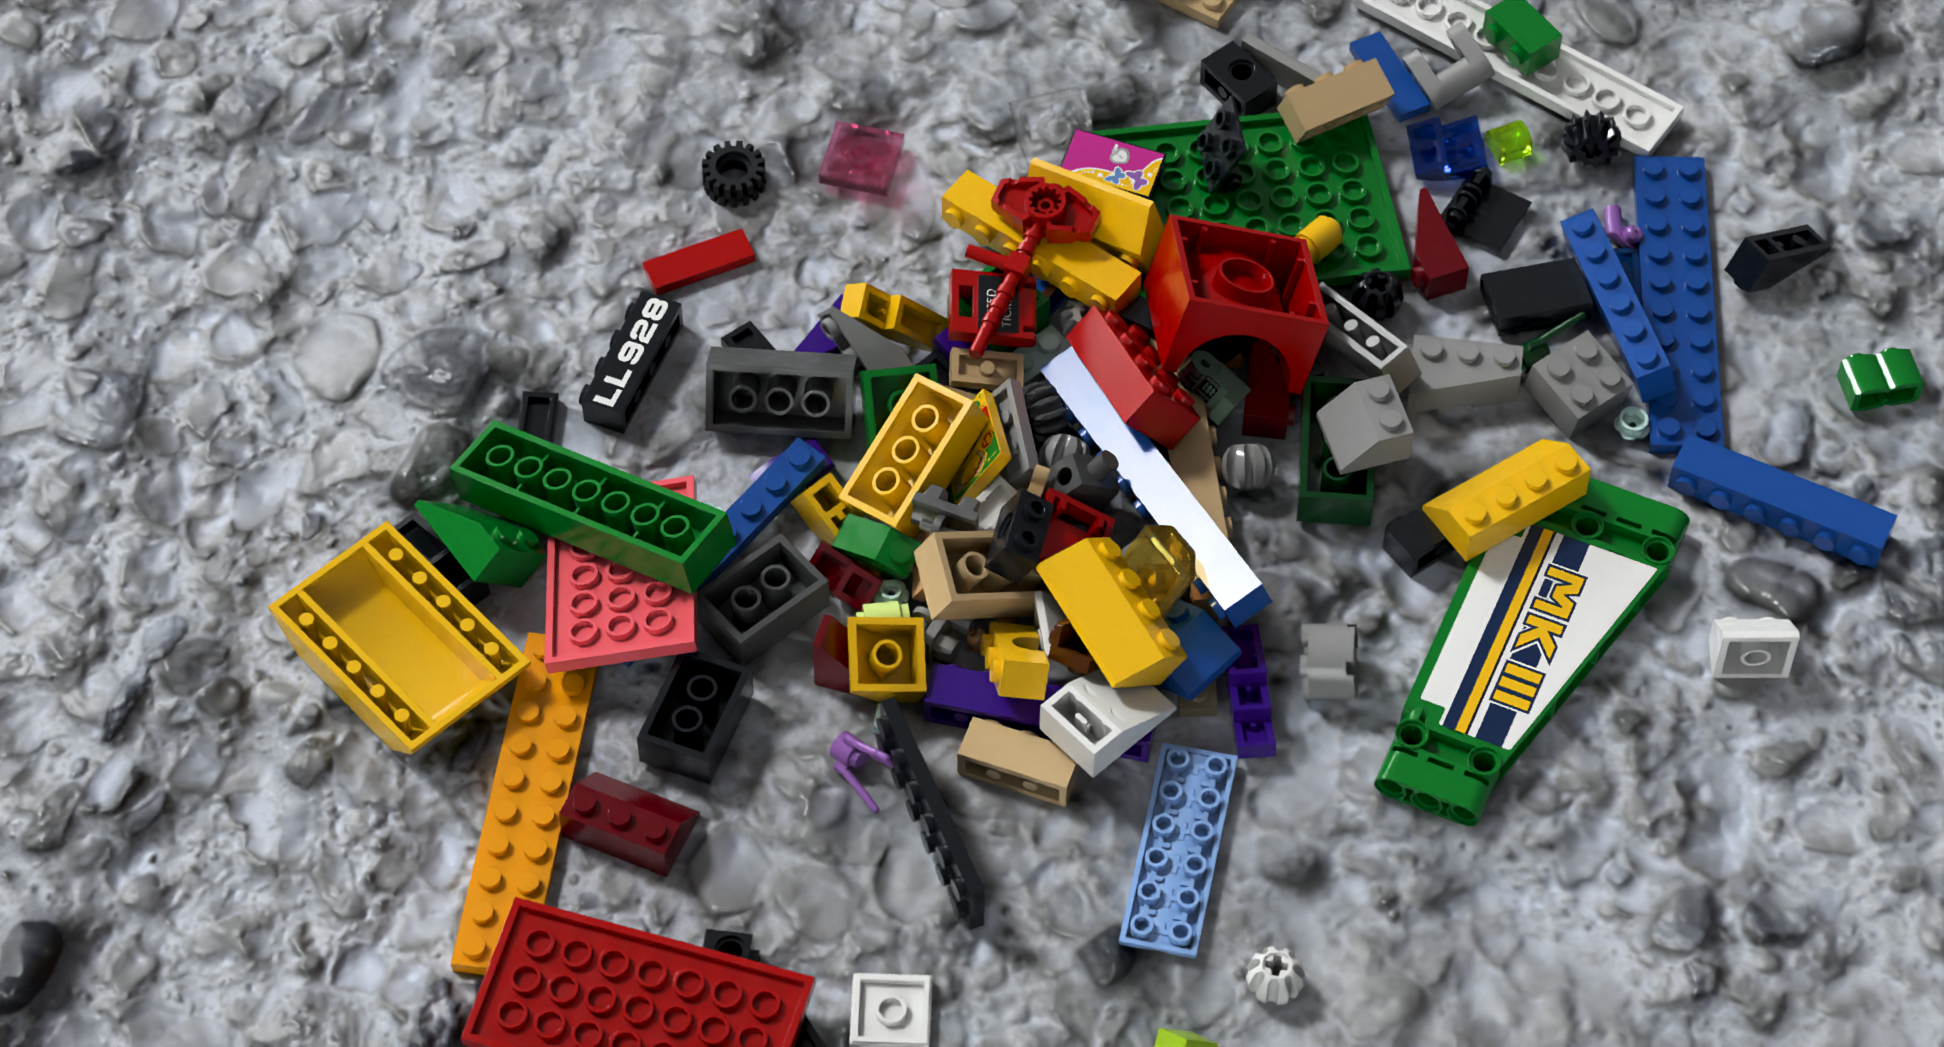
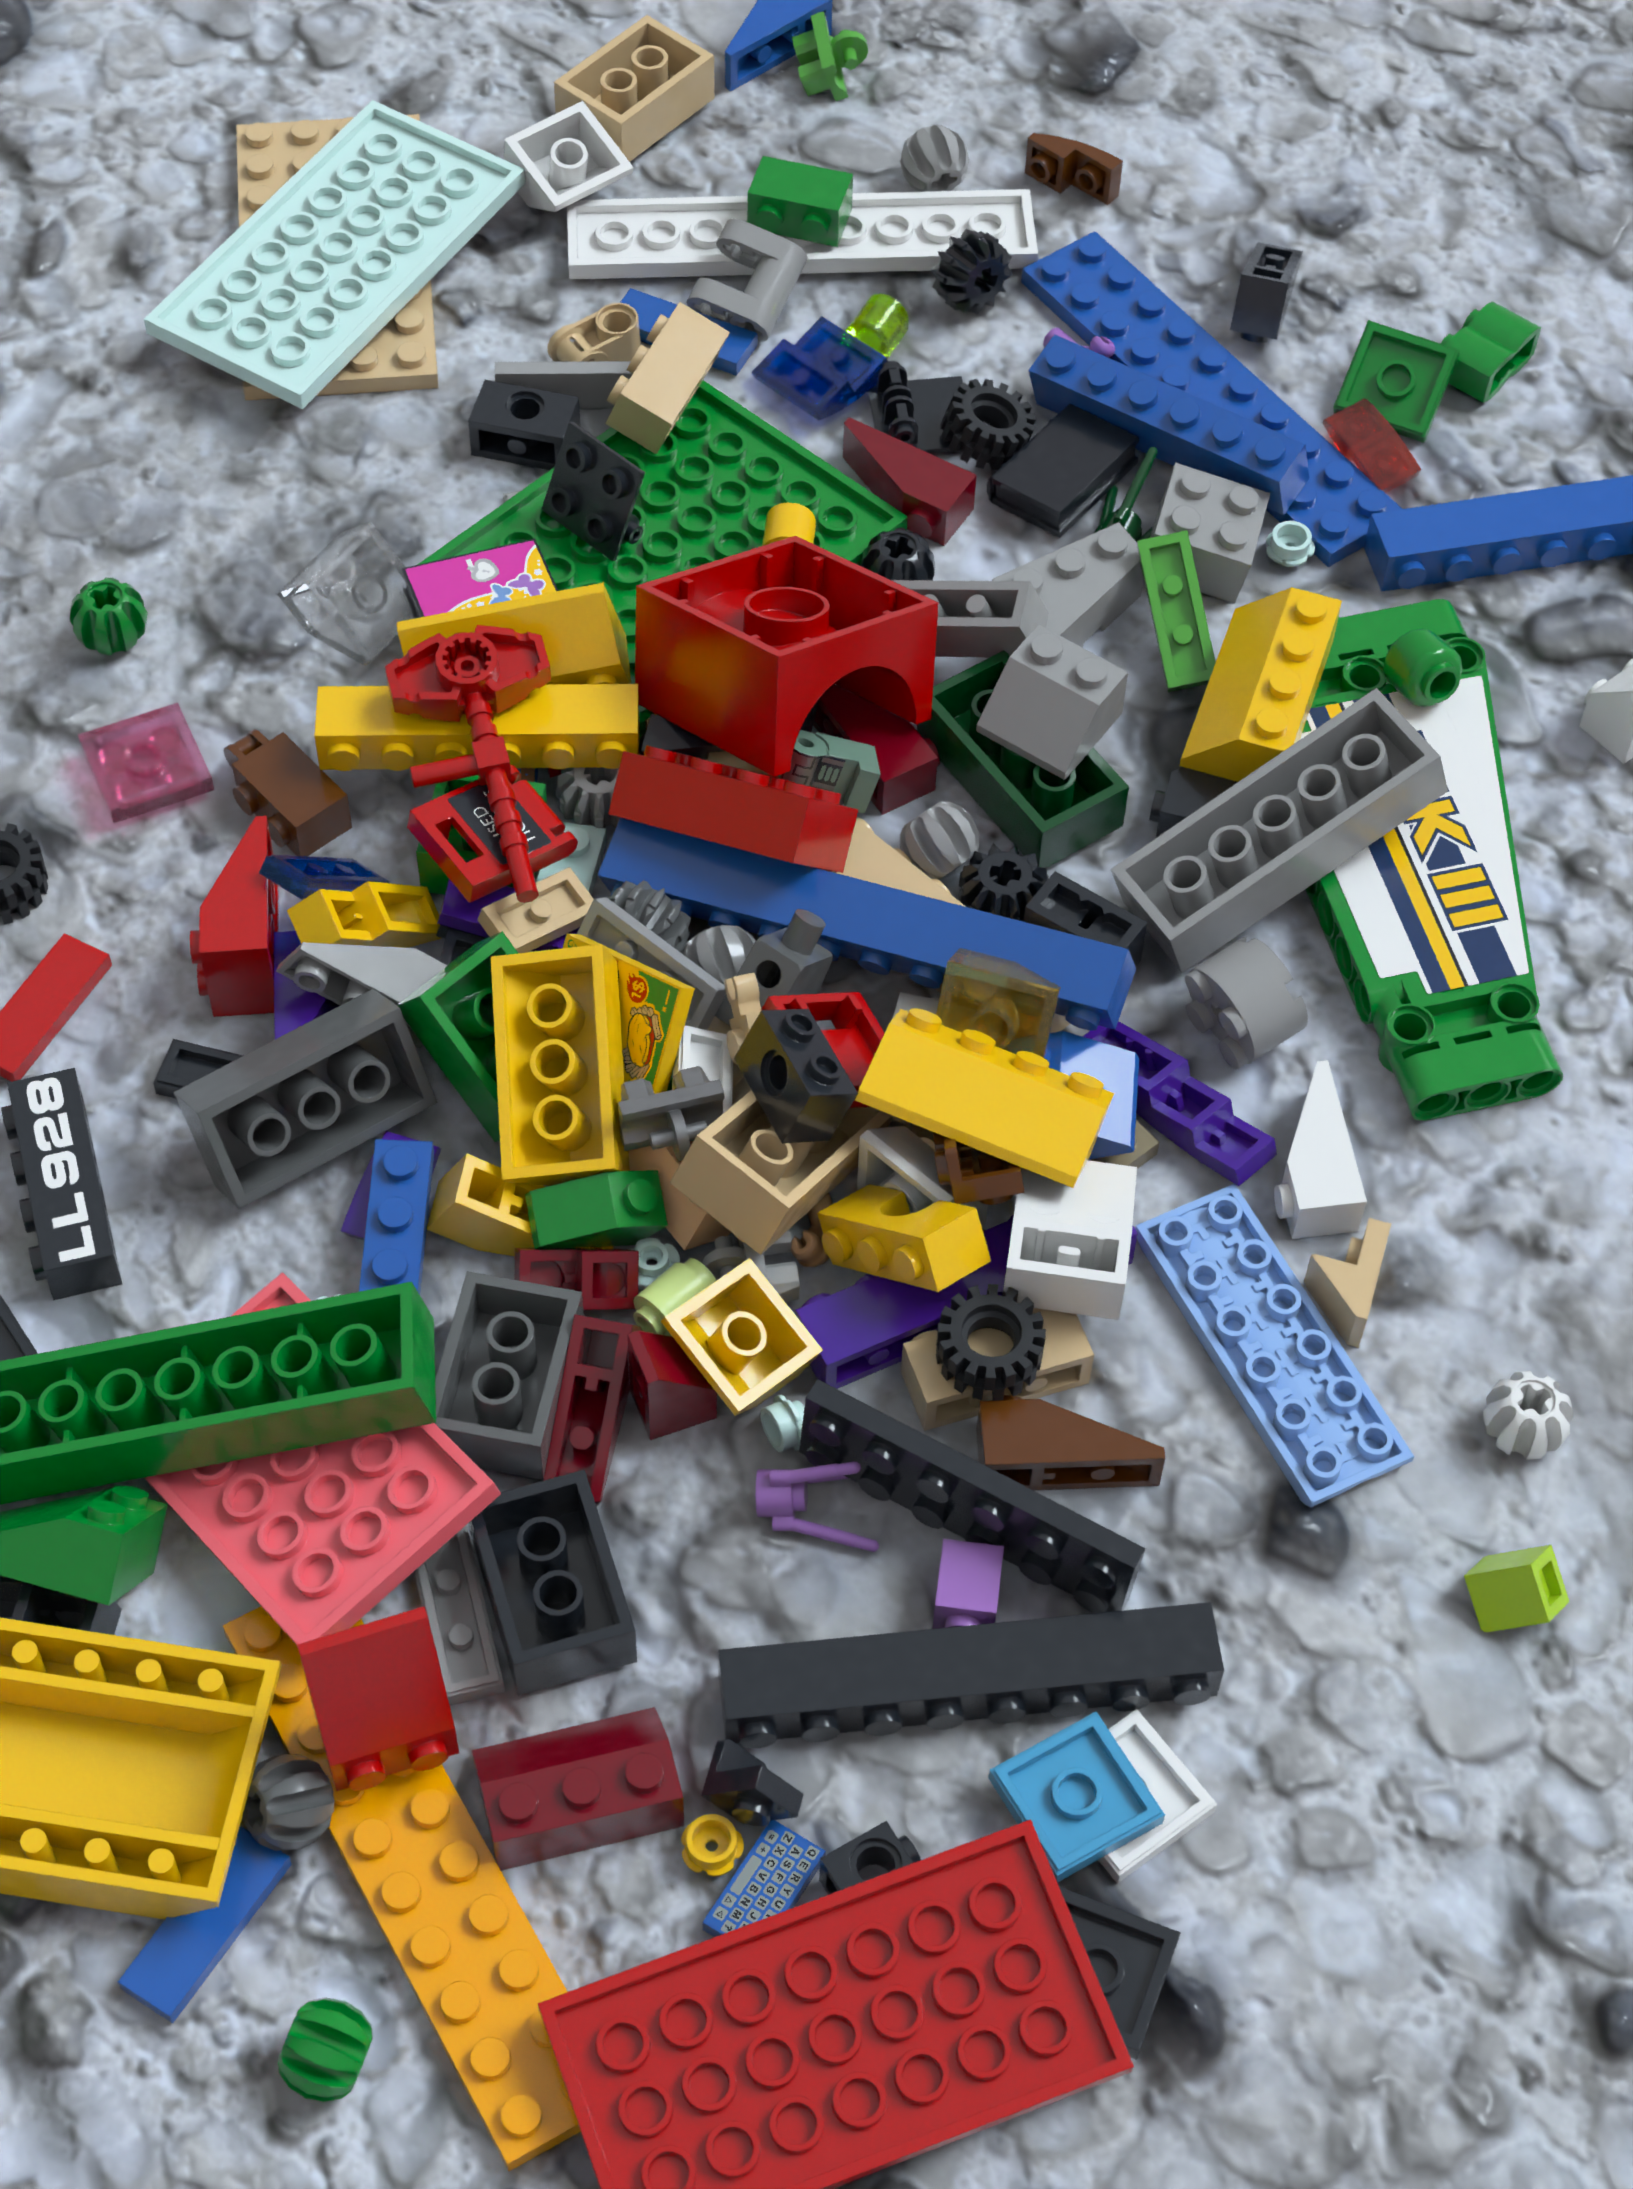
camera: 40 degrees left, 0 degrees up
none -> green piece [70,577,147,656]
none -> blue tile [118,1825,292,2024]
none -> red slope [190,816,279,1017]
none -> reddish brown brick [223,729,352,861]
none -> dark grey piece [242,1754,334,1851]
none -> clear blue tile [259,855,390,900]
none -> green piece [278,1998,373,2102]
none -> red slope [297,1606,459,1792]
none -> light grey tile [414,1525,505,1705]
none -> dark red slope [543,1314,642,1502]
none -> tan piece [547,303,641,362]
none -> yellow plate [681,1814,744,1877]
none -> black bracket [701,1739,804,1826]
none -> tile [702,1820,826,1937]
none -> black brick [718,1602,1224,1748]
none -> light grey piece [900,125,969,192]
none -> medium lavender brick [932,1539,1004,1629]
none -> black tyre [936,1284,1046,1401]
none -> black tyre [940,379,1036,471]
none -> black gear [959,843,1049,922]
none -> reddish brown slope [976,1395,1166,1491]
none -> dark azure tile [988,1711,1165,1883]
none -> black brick [1024,871,1147,967]
none -> reddish brown slope [1025,133,1123,205]
none -> light grey brick [1111,688,1448,973]
none -> bright green plate [1137,530,1216,692]
none -> white slope [1274,1060,1367,1239]
none -> tan slope [1304,1218,1391,1348]
none -> clear red slope [1322,398,1422,493]
none -> green tile [1333,320,1459,443]
none -> green head [1383,628,1462,707]

